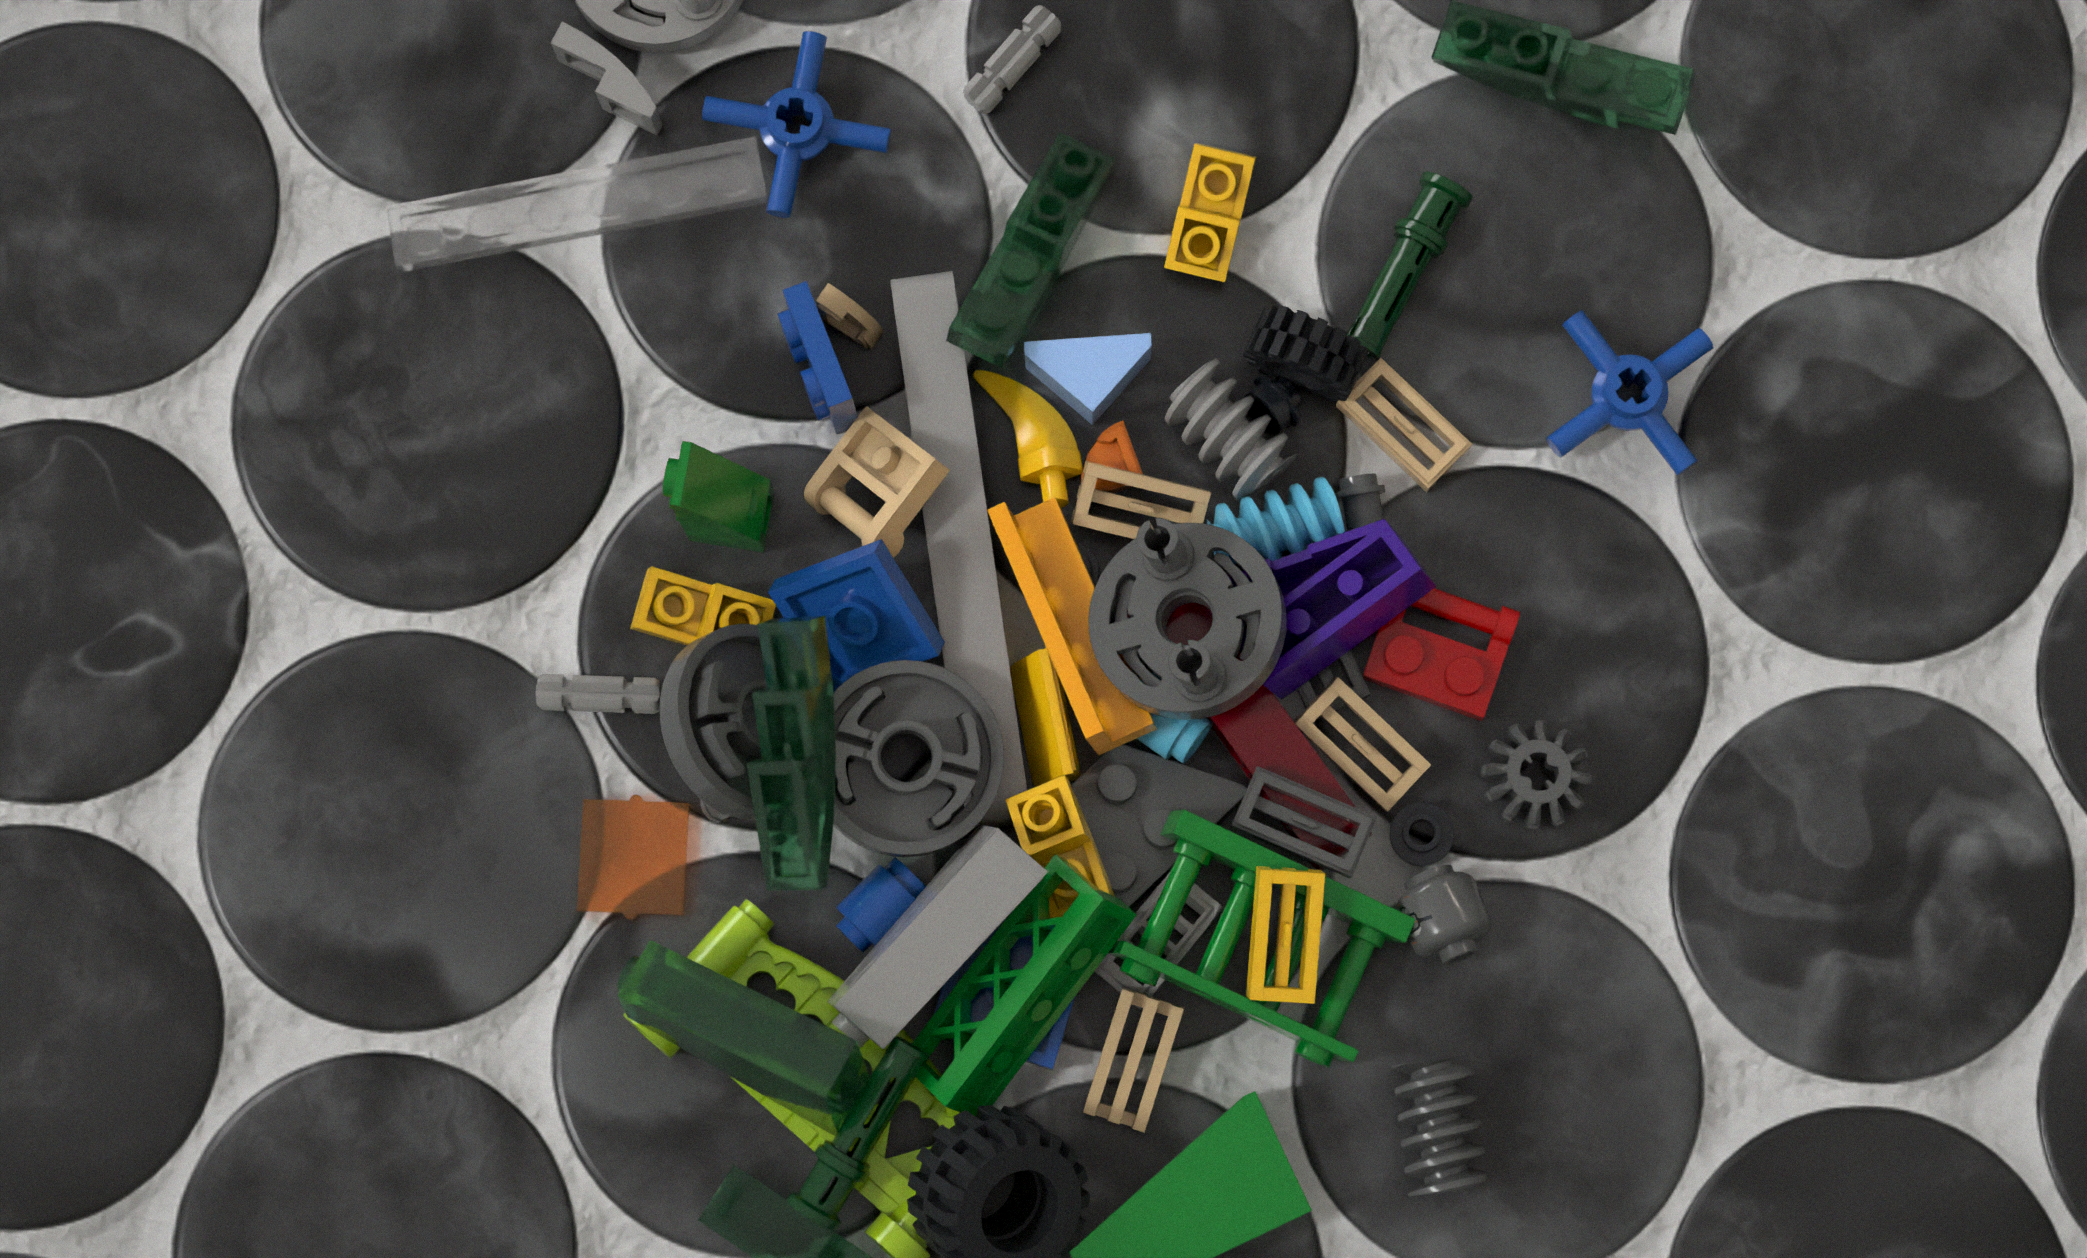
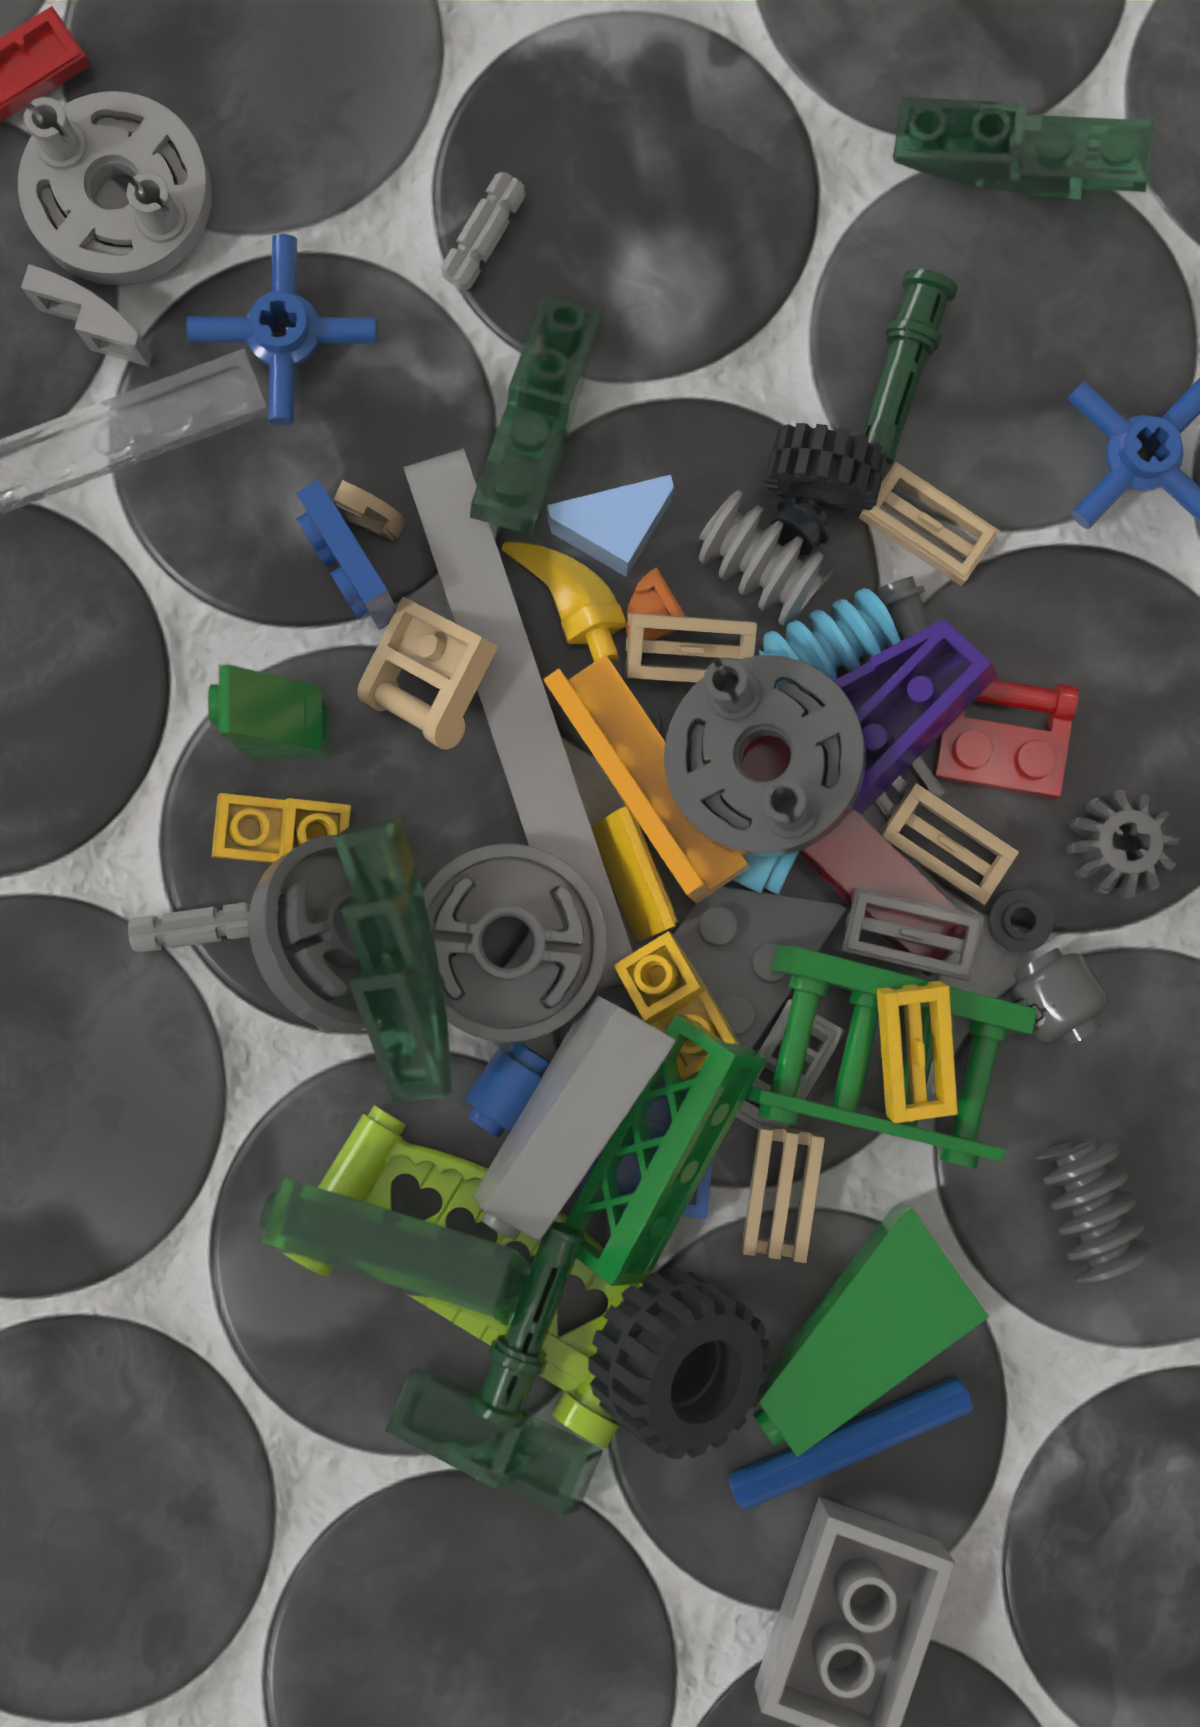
camera: 20 degrees left, 5 degrees up
clear orange piece [577,795,690,920] -> none
blue plate [768,539,945,694] -> none
yellow slope [1164,143,1256,282] -> none

